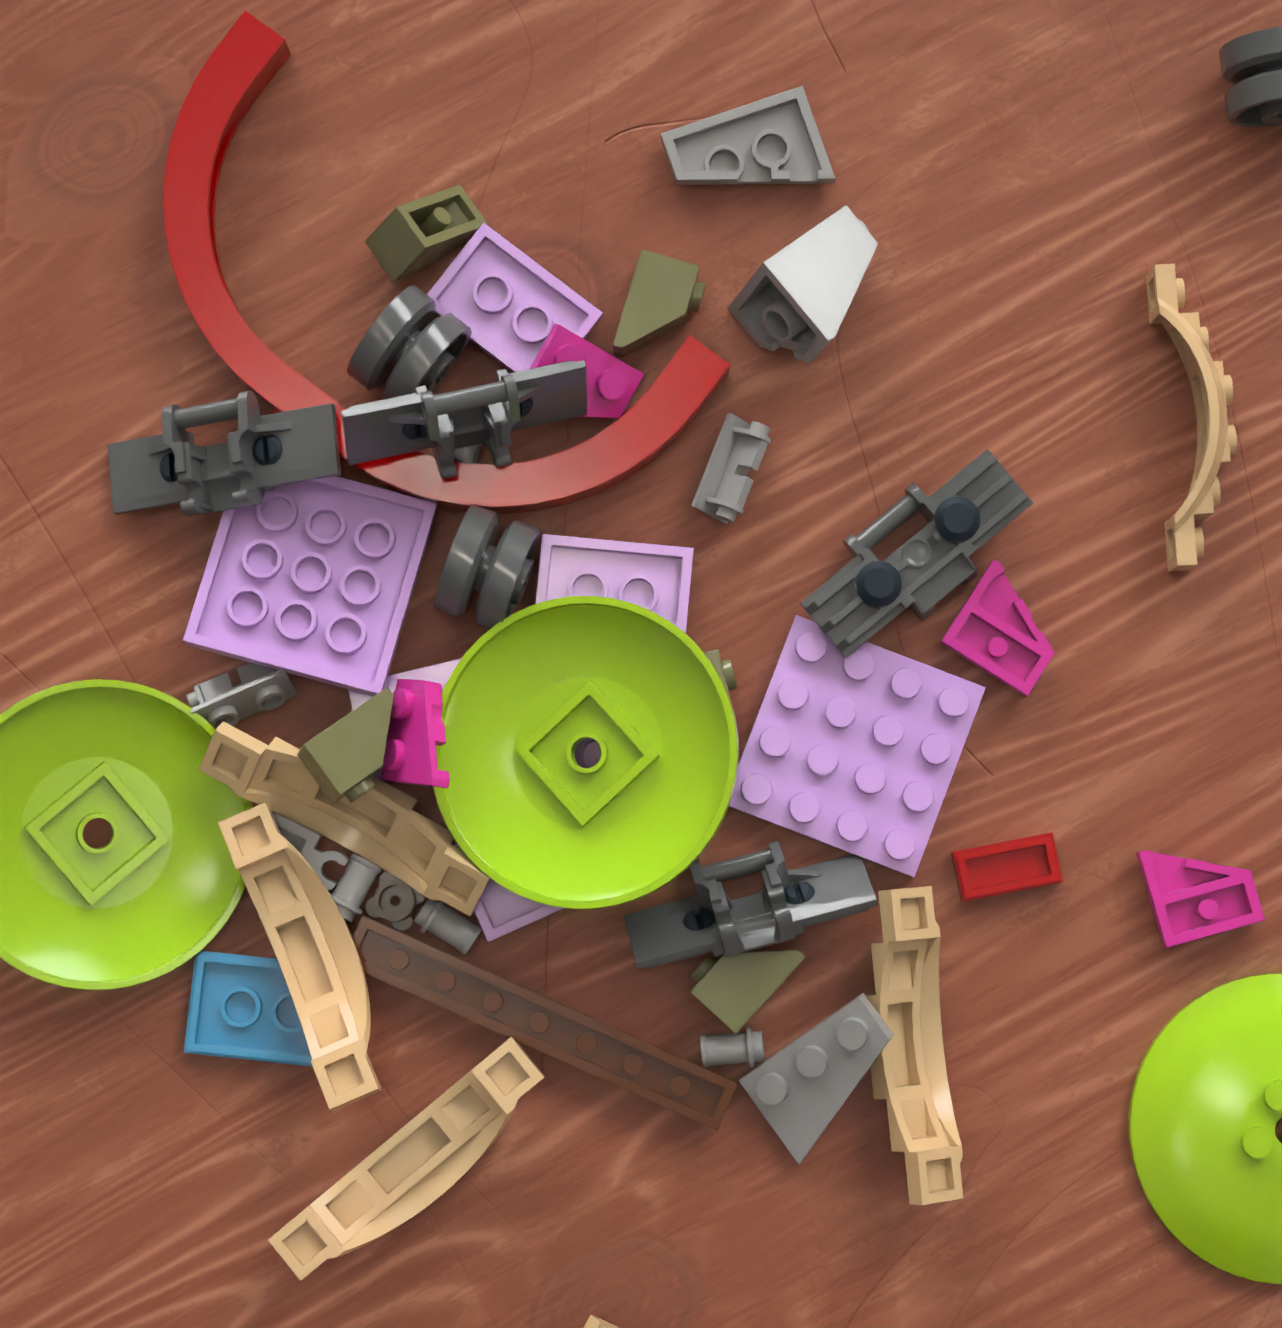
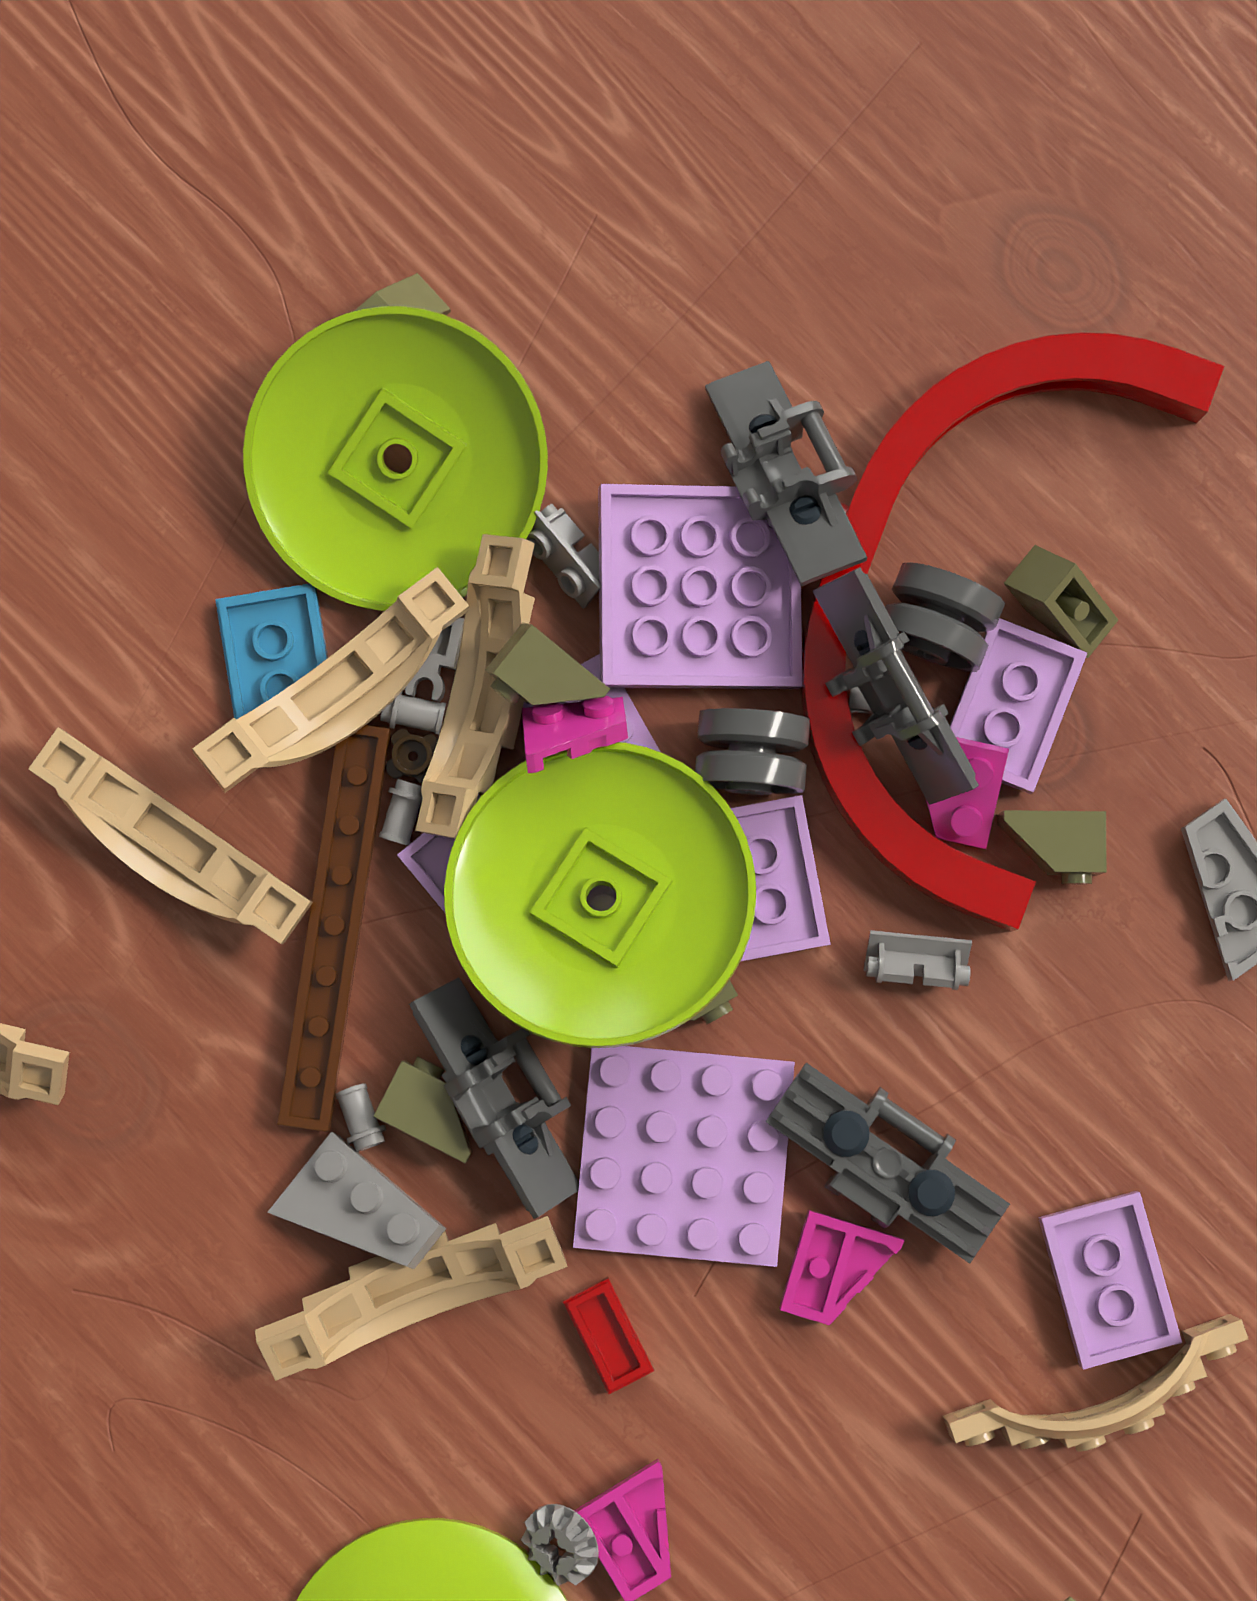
camera: 70 degrees right, 0 degrees up
slope [727,205,878,363] -> none
none -> light grey gear [521,1504,599,1586]
none -> lavender plate [1038,1191,1182,1370]

